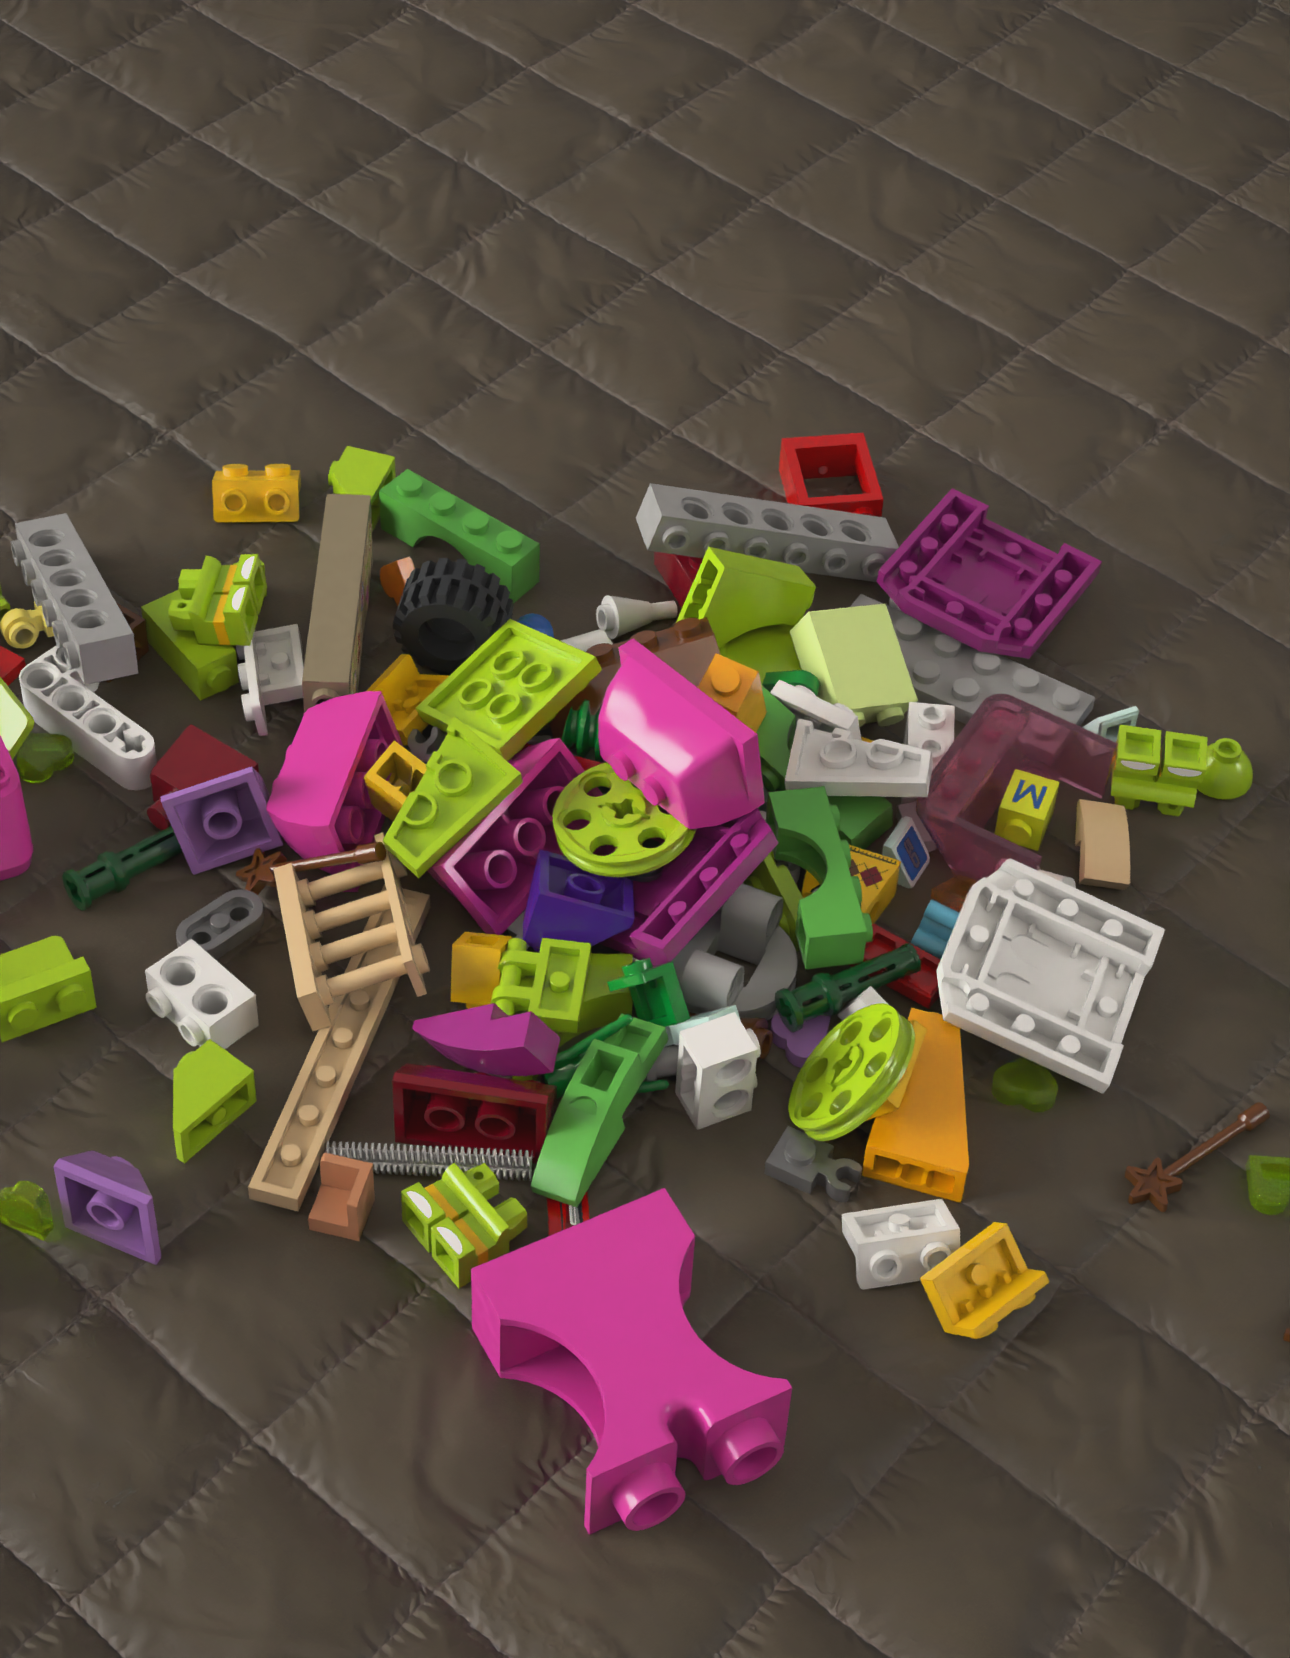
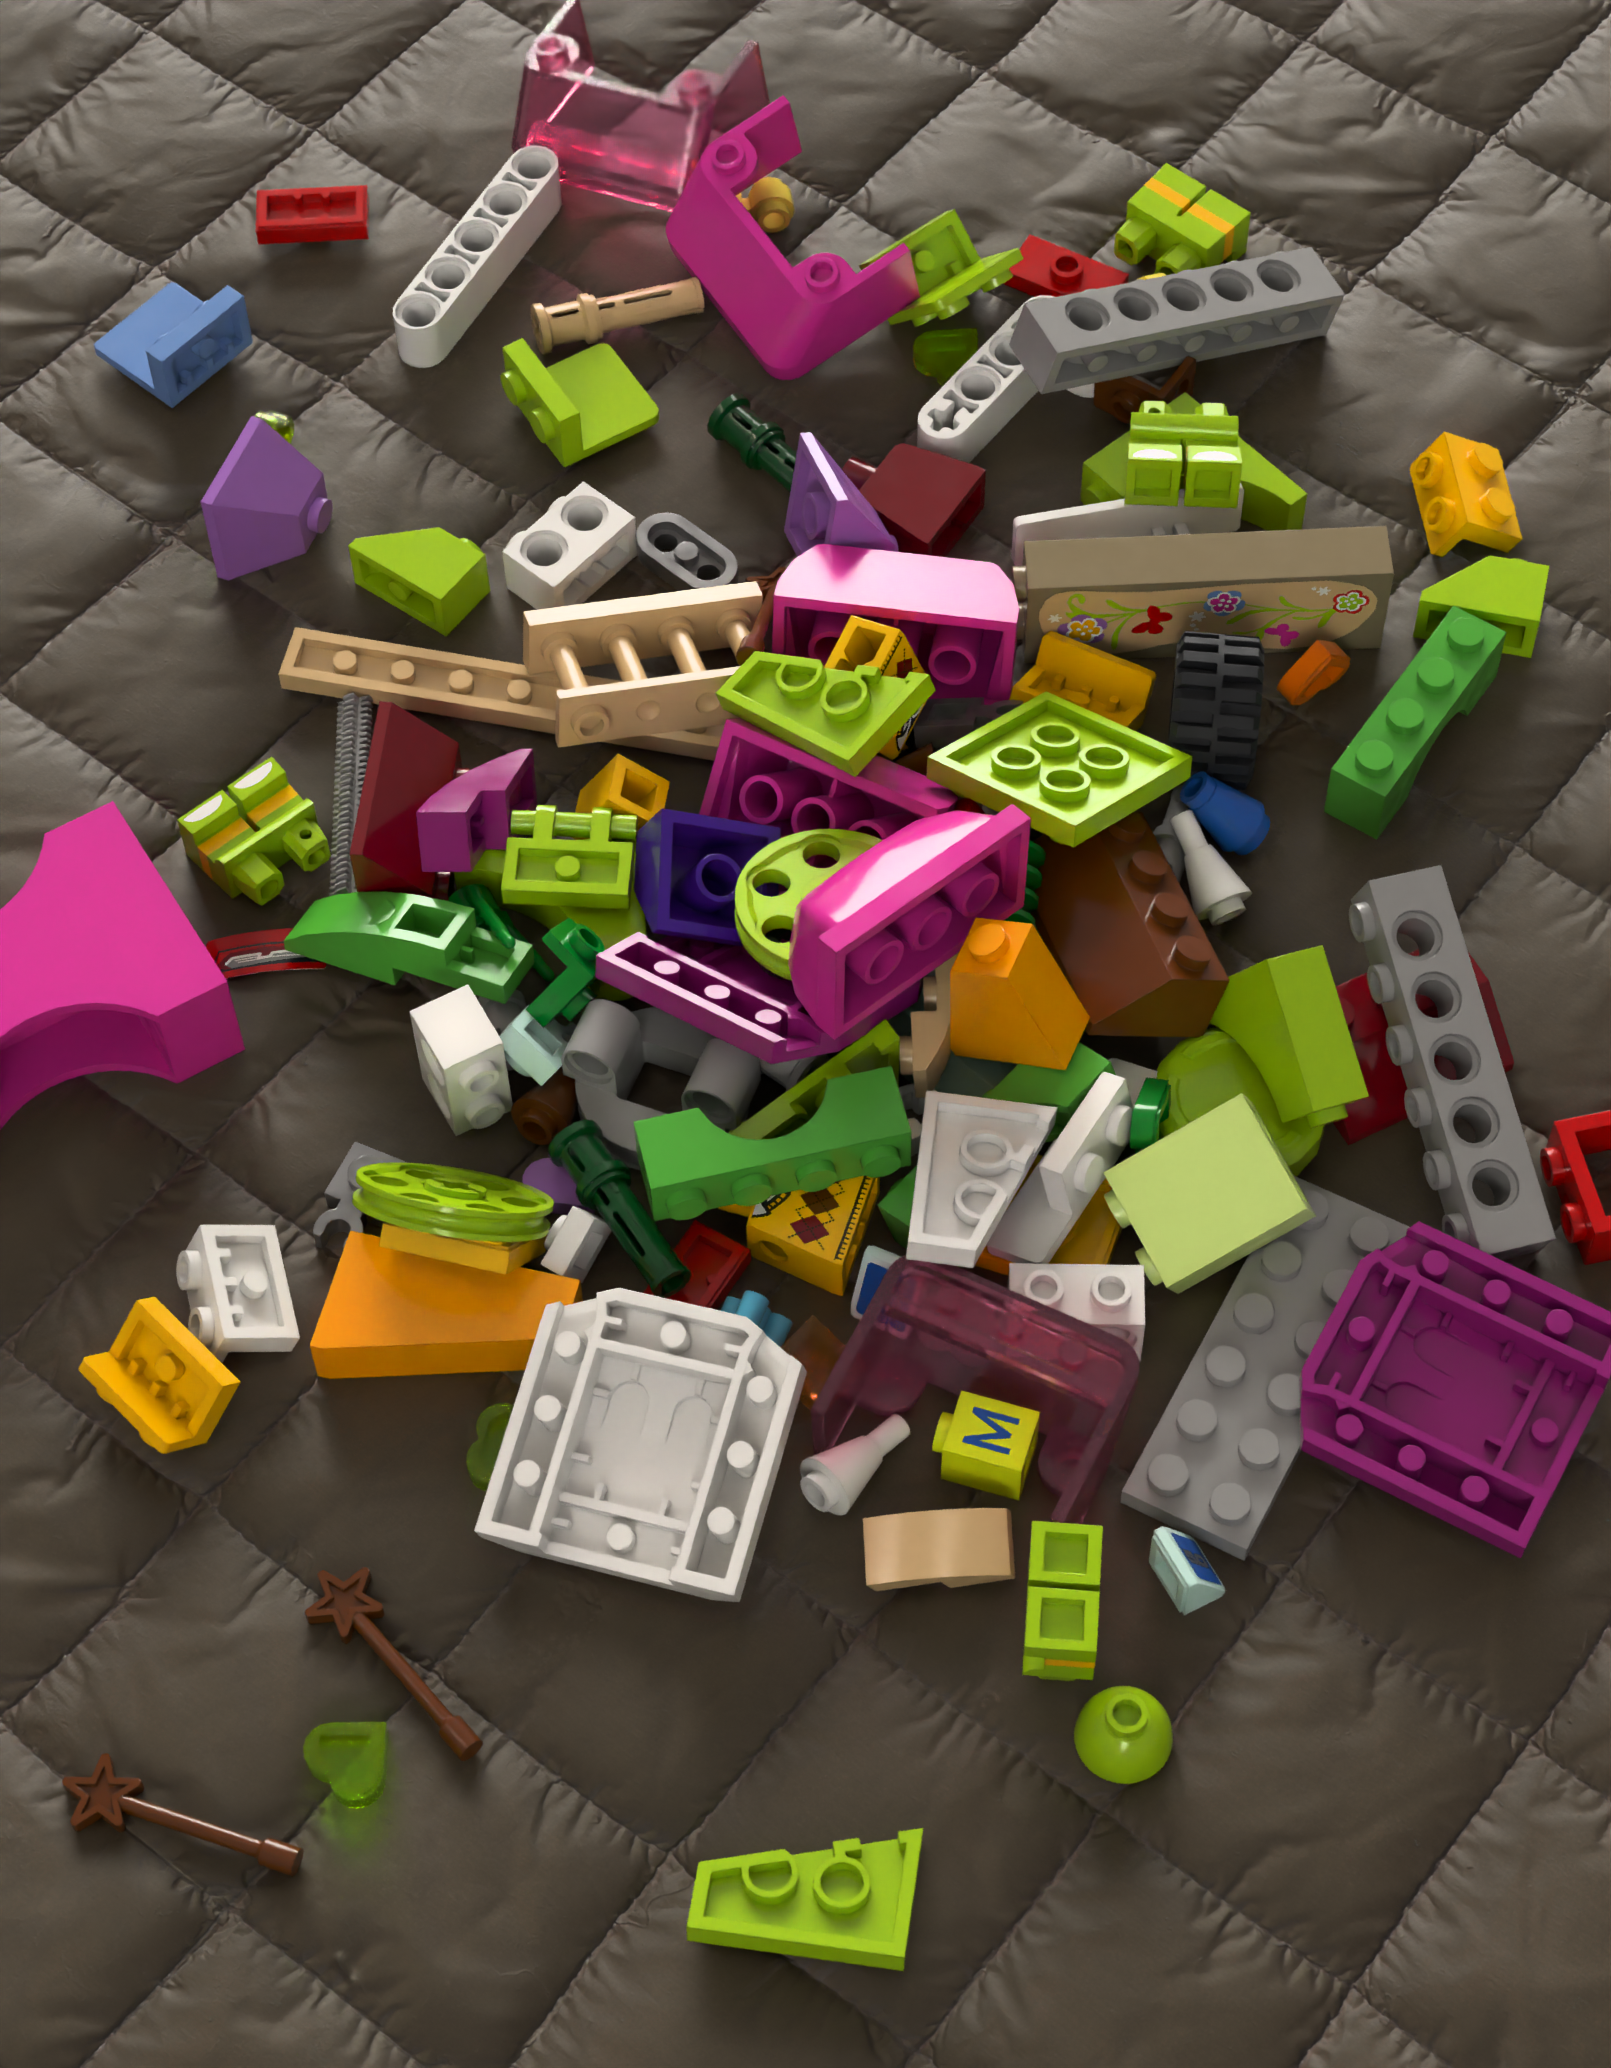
camera: 90 degrees right, 10 degrees up
nougat panel [308,1153,375,1241] -> none
white cone [596,595,678,639] -> none

